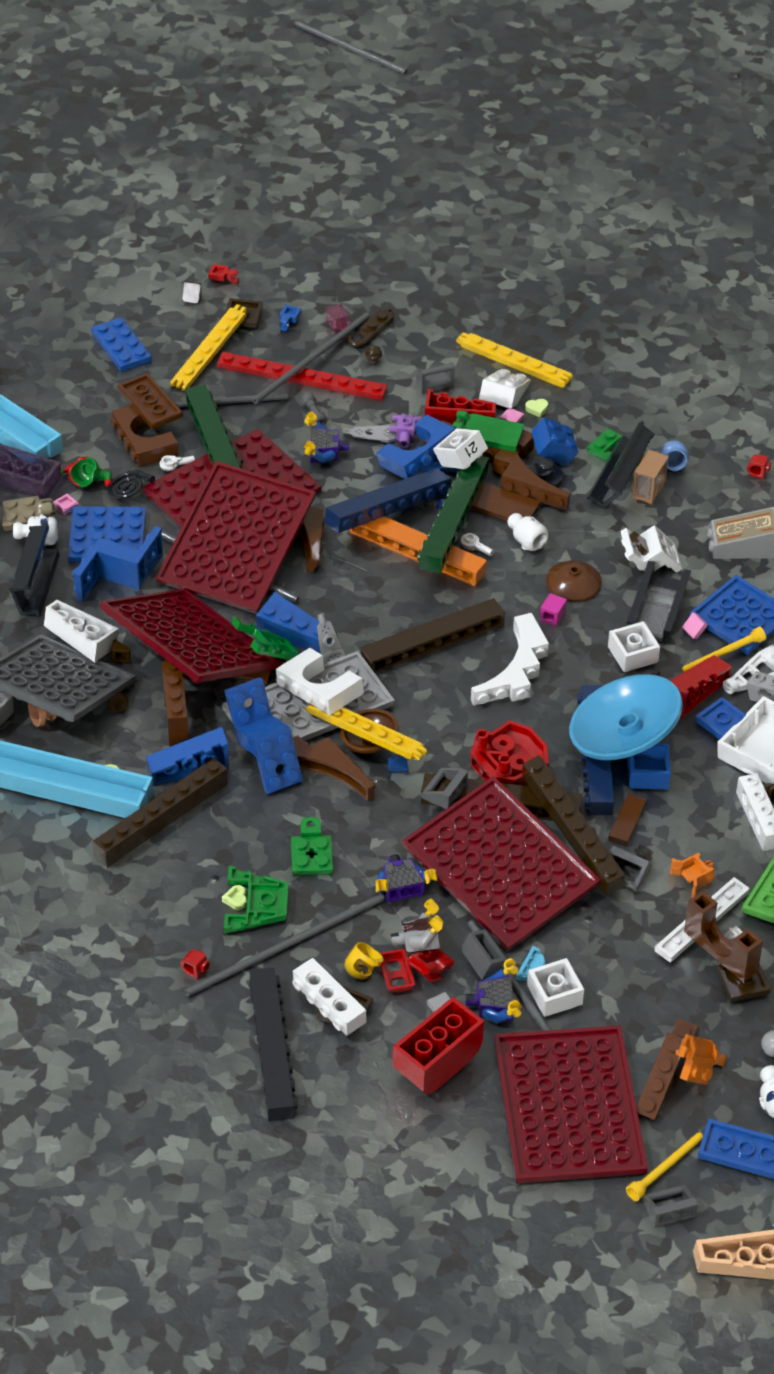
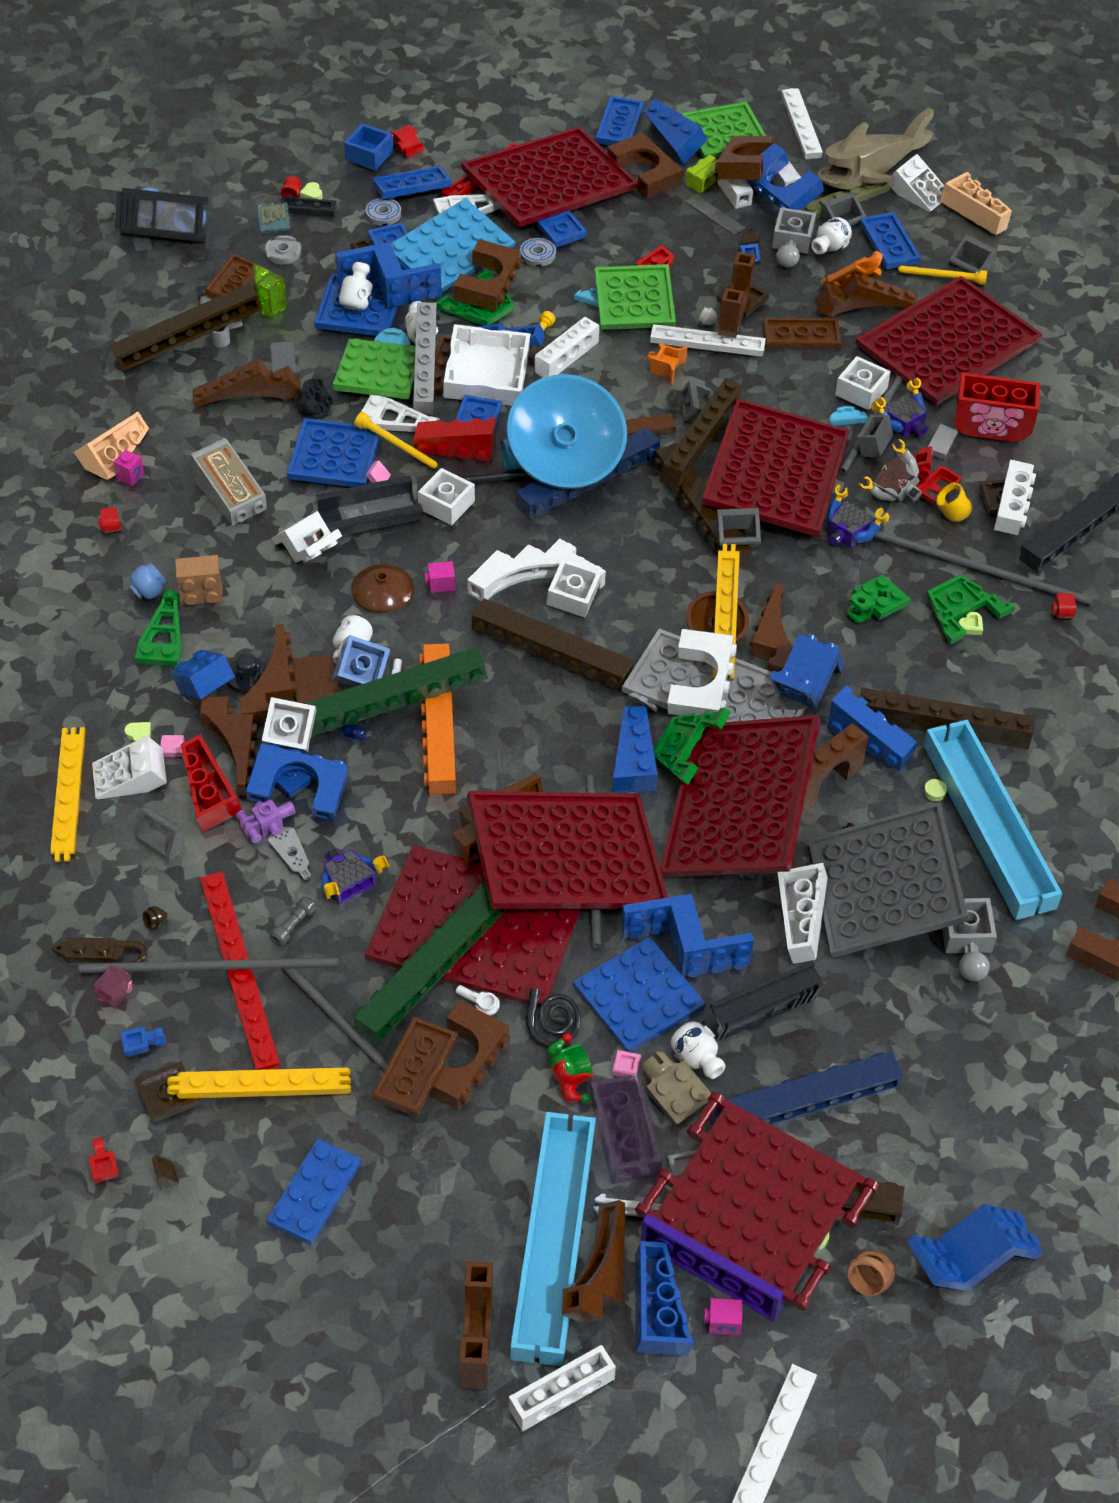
camera: 125 degrees left, 5 degrees up
dark blue brick [324,468,451,533] -> none
green tile [452,411,524,452] -> none
red brick [470,720,549,786] -> none
black piece [586,421,655,508] -> none
none -> medium blue brick [332,635,390,687]
none -> white brick [546,559,601,618]
none -> reddish brown tile [763,318,841,349]

